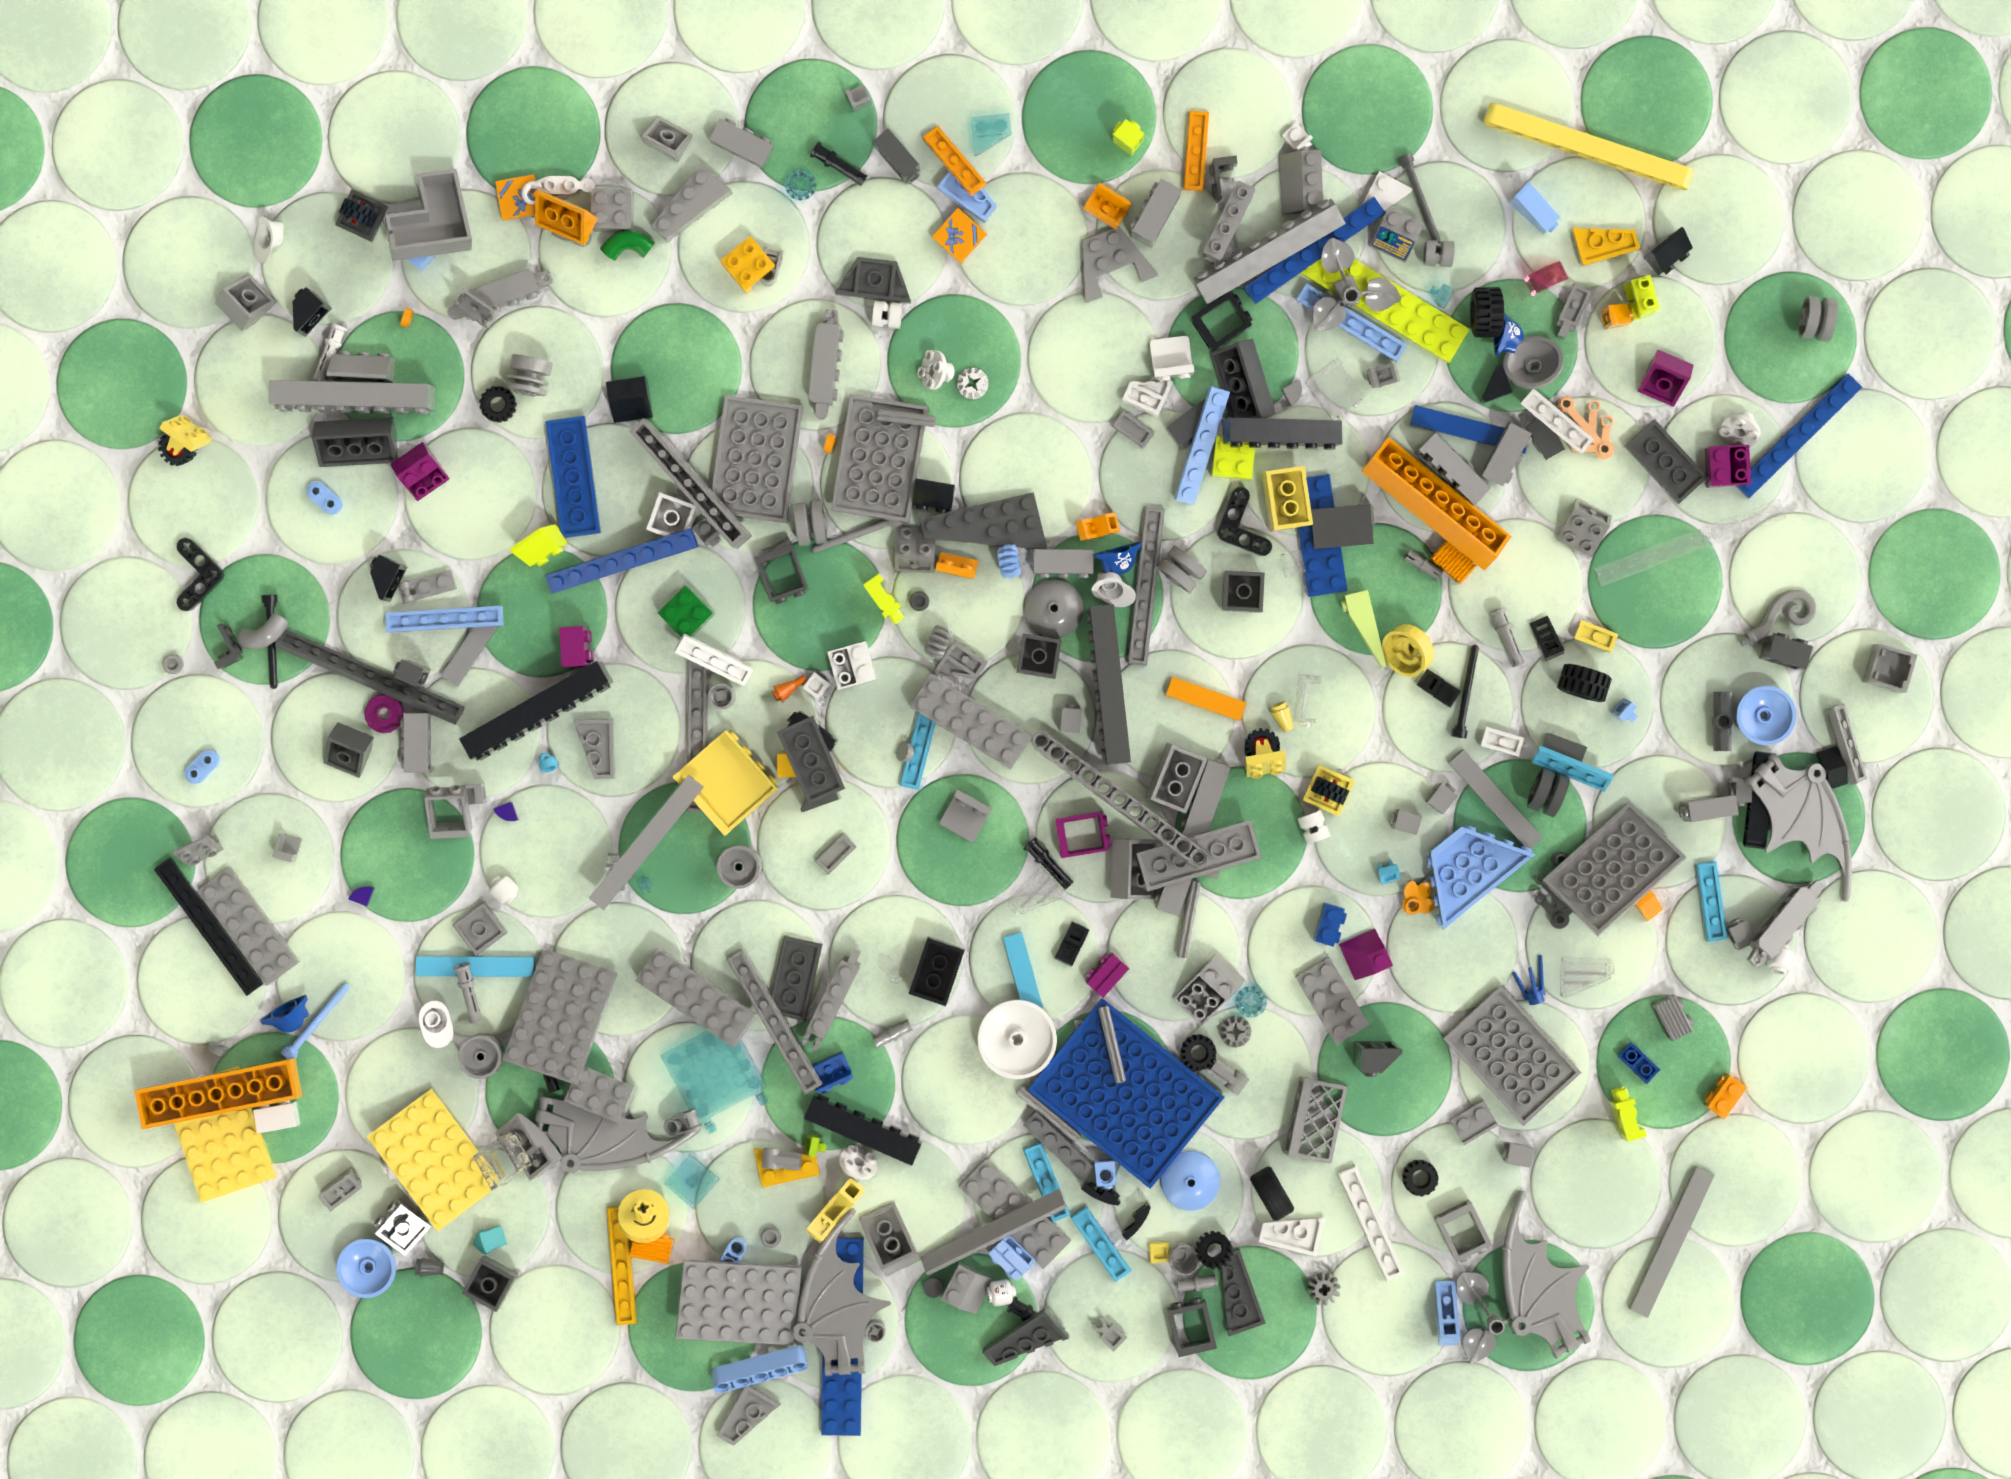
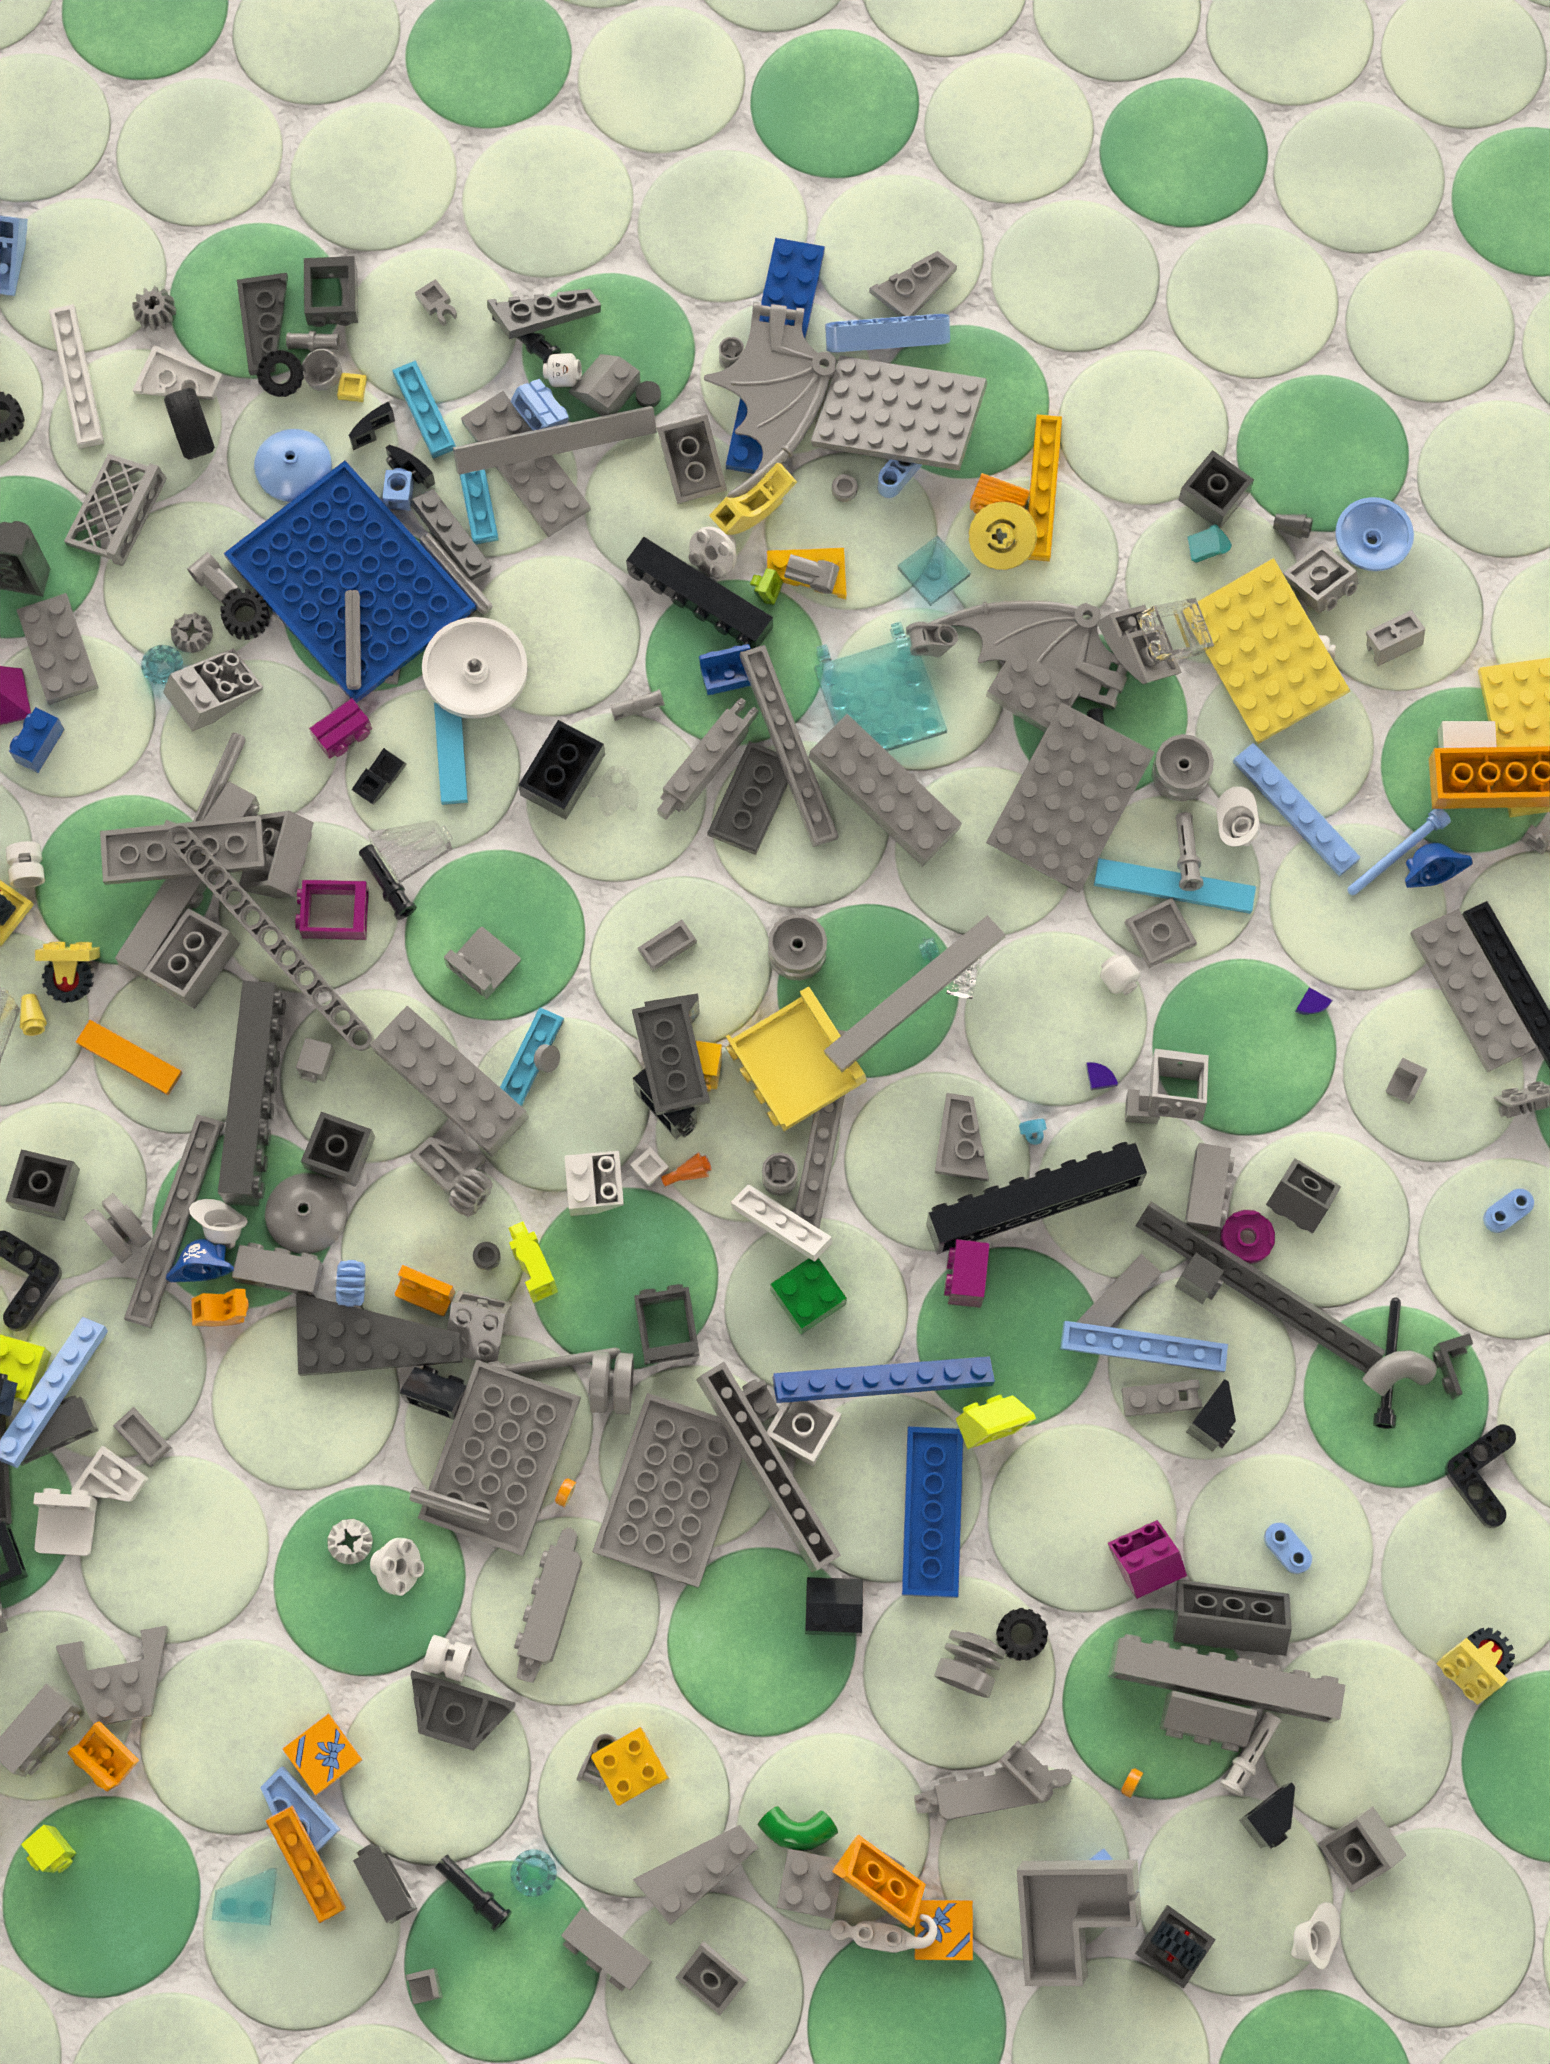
camera: 170 degrees left, 15 degrees down
light grey tile [163,654,184,674] -> none
none -> light blue plate [1233,743,1361,877]

